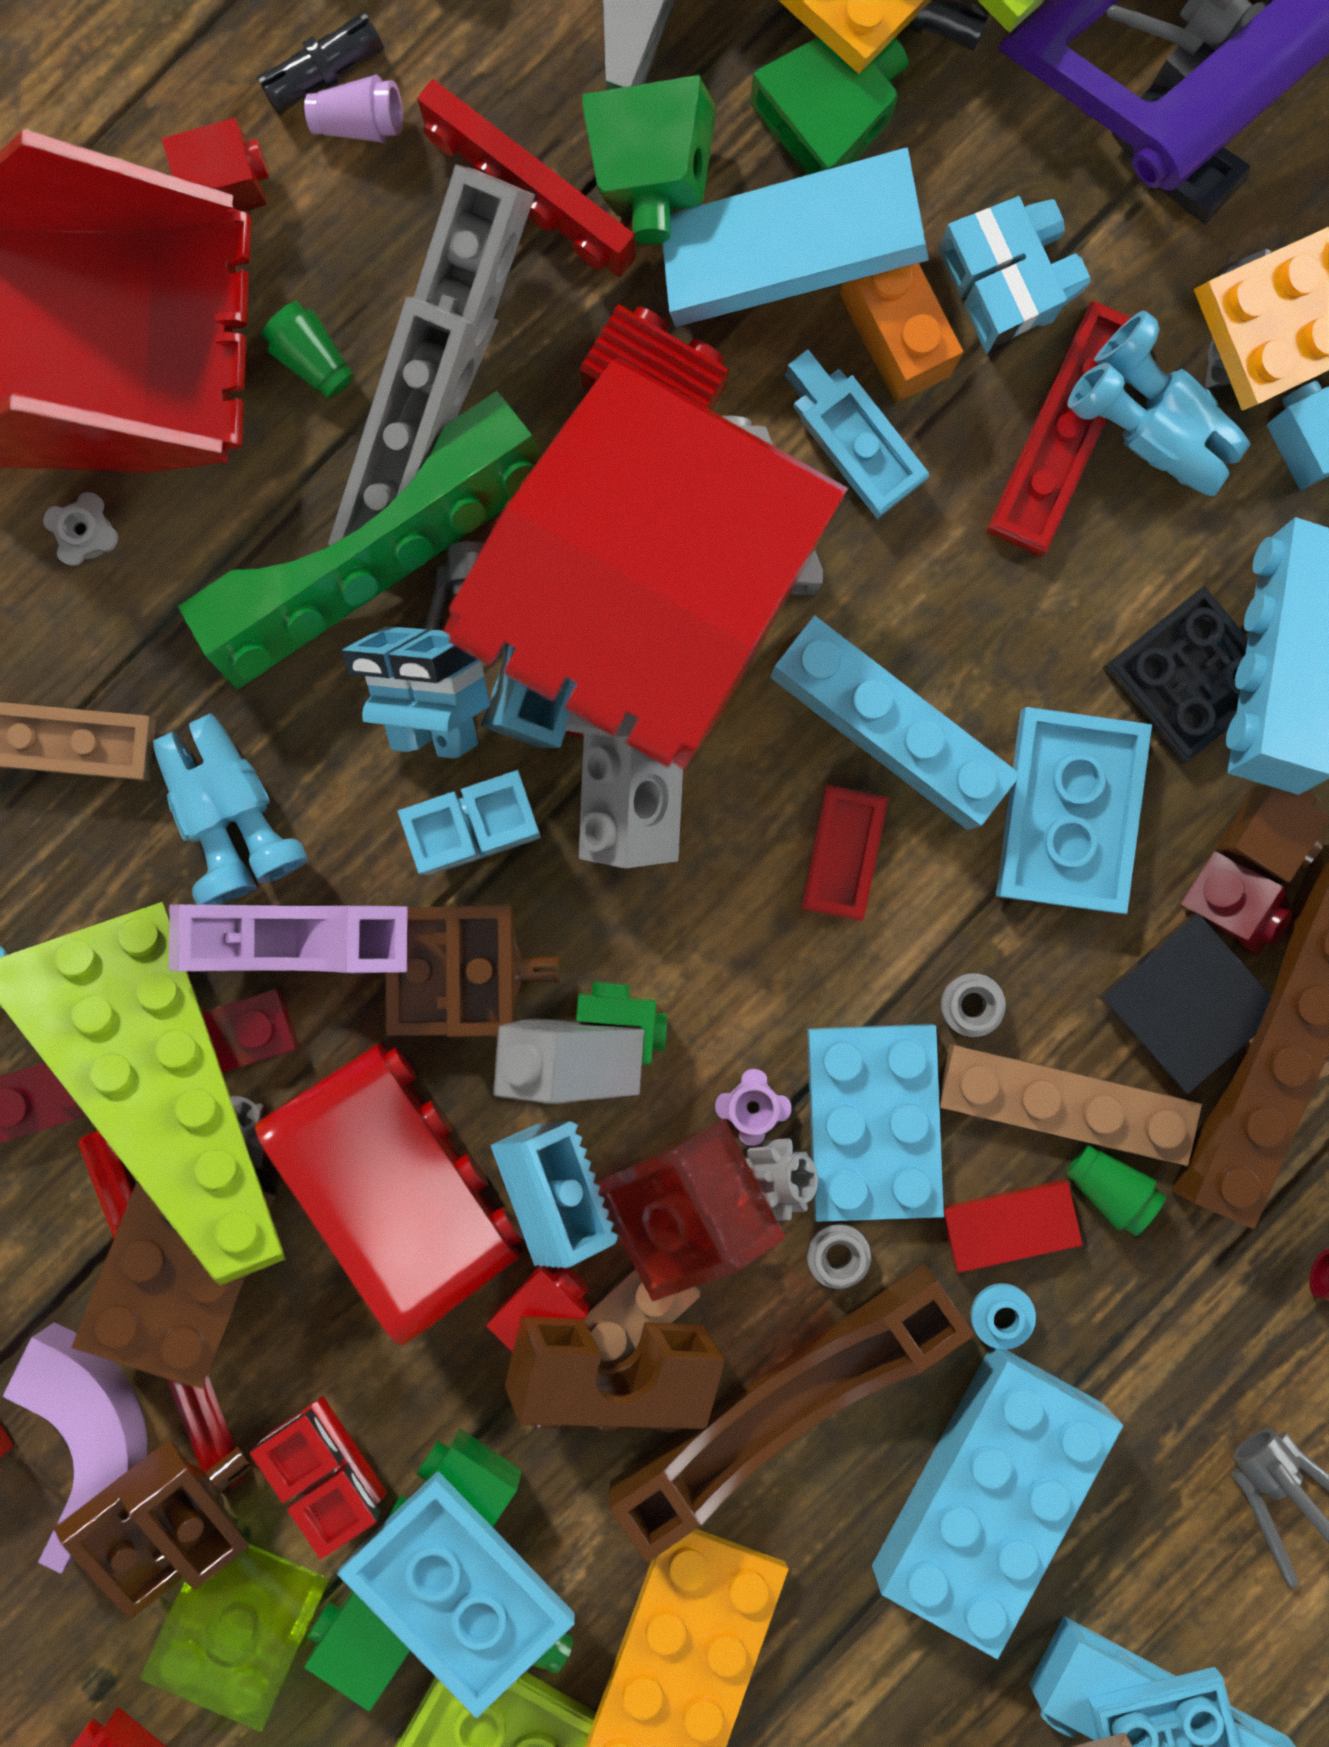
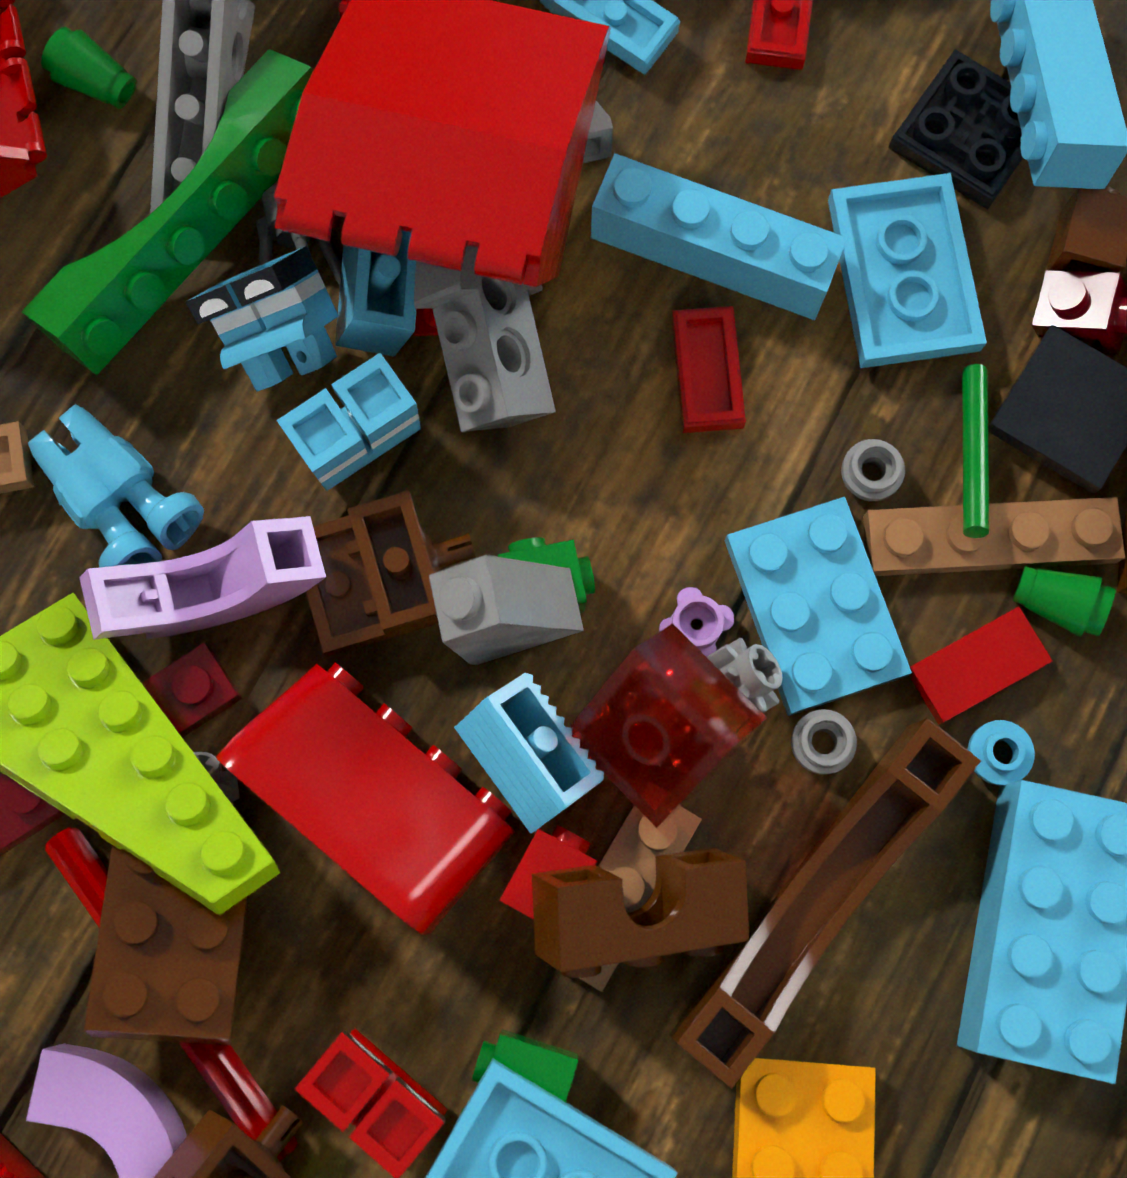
camera: 10 degrees left, 10 degrees down
none -> green bar [962,364,990,538]

